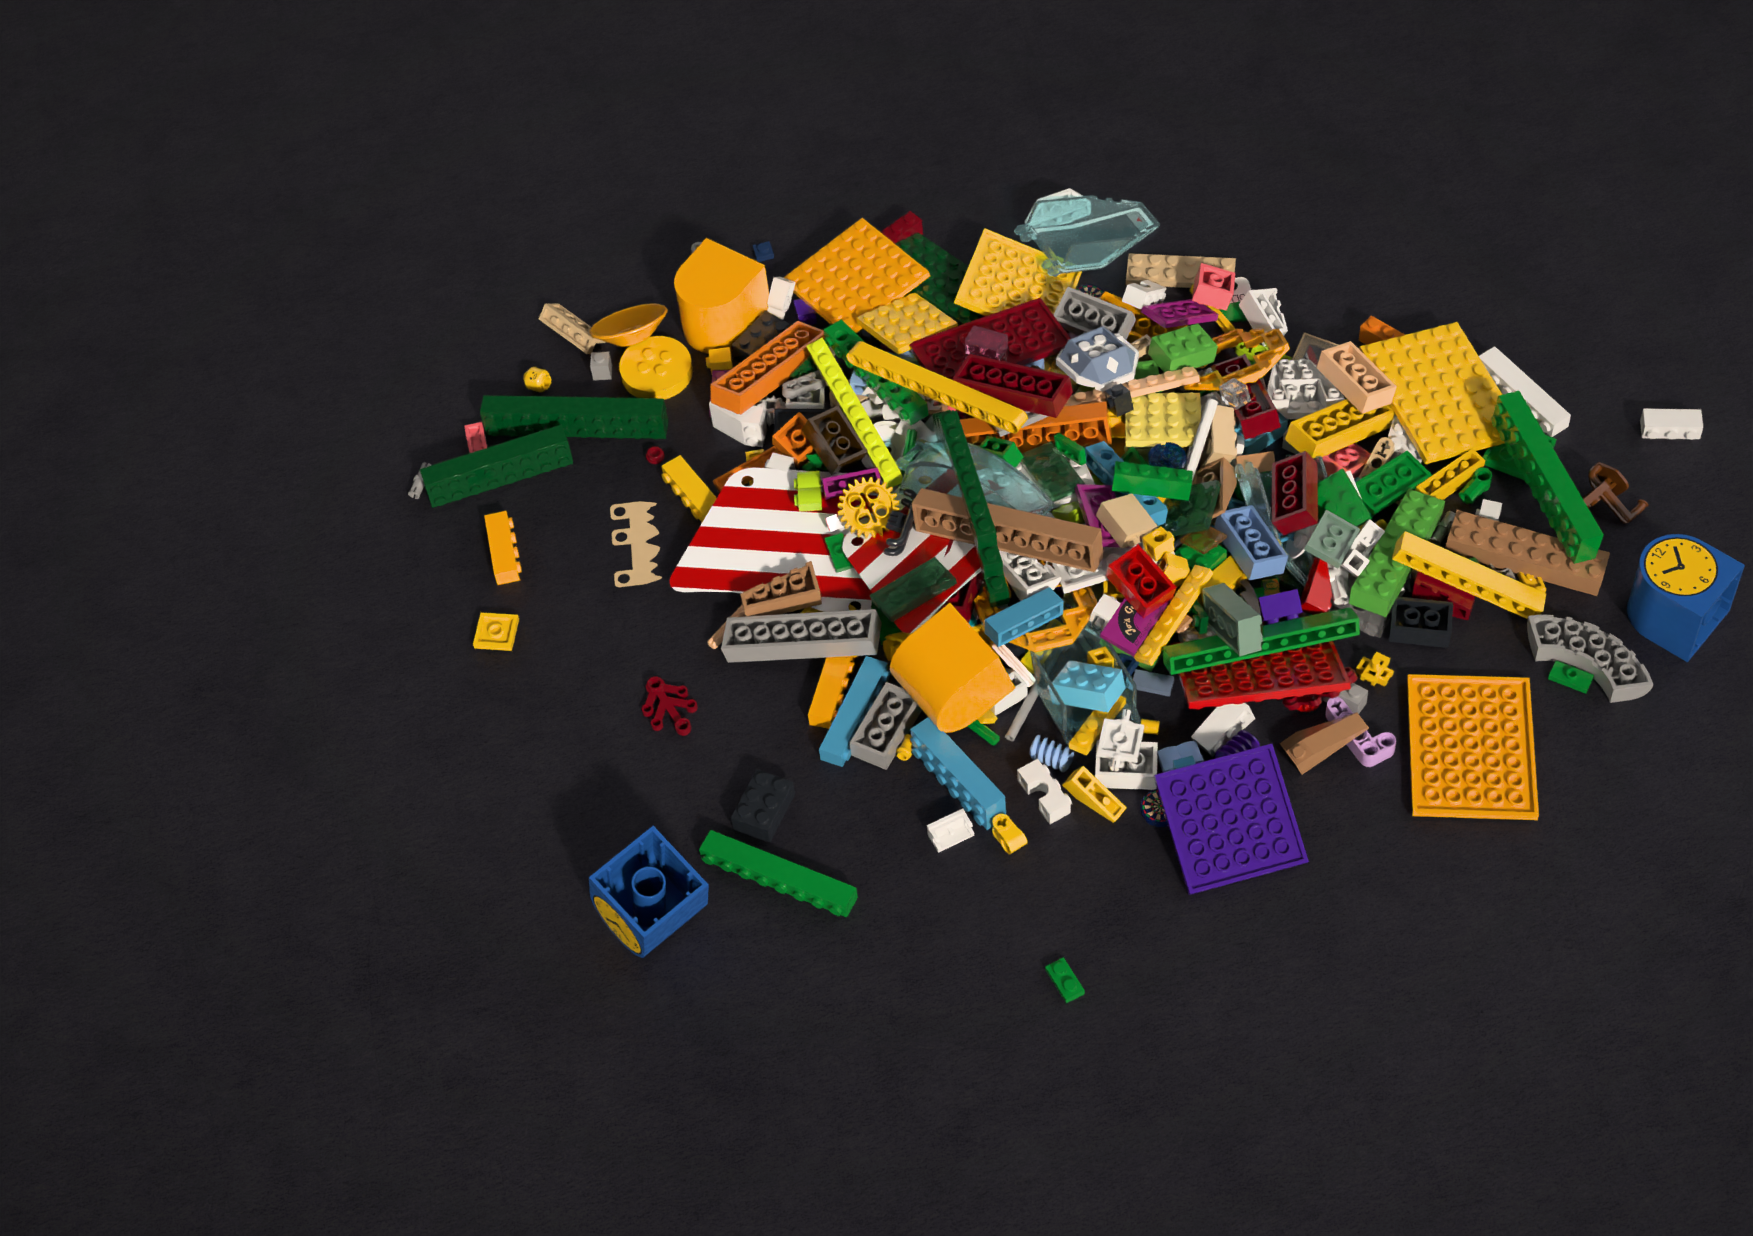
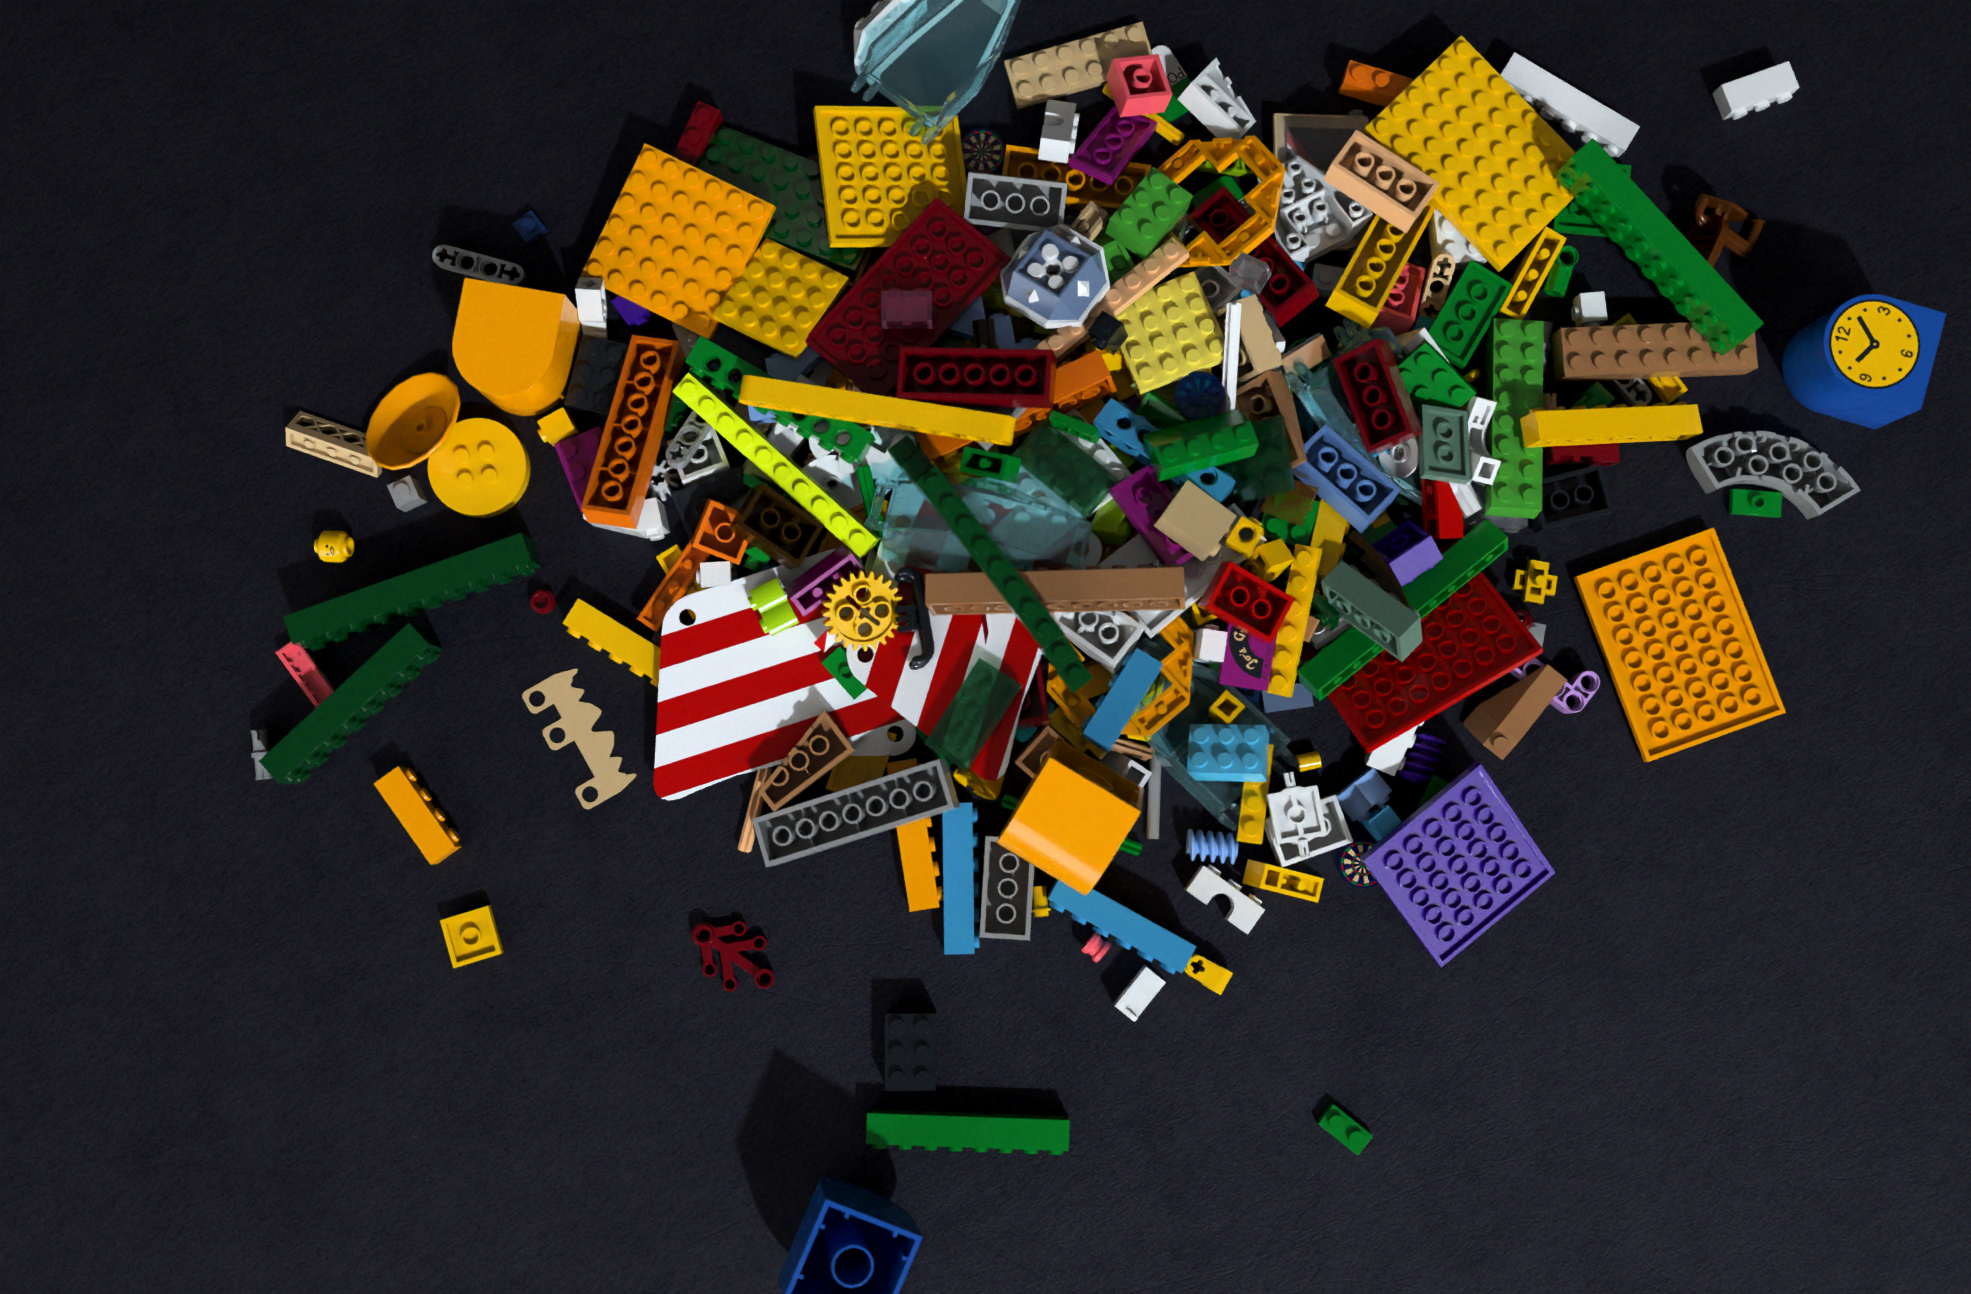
camera: 30 degrees left, 30 degrees up
none -> coral wheel [1081,931,1112,963]

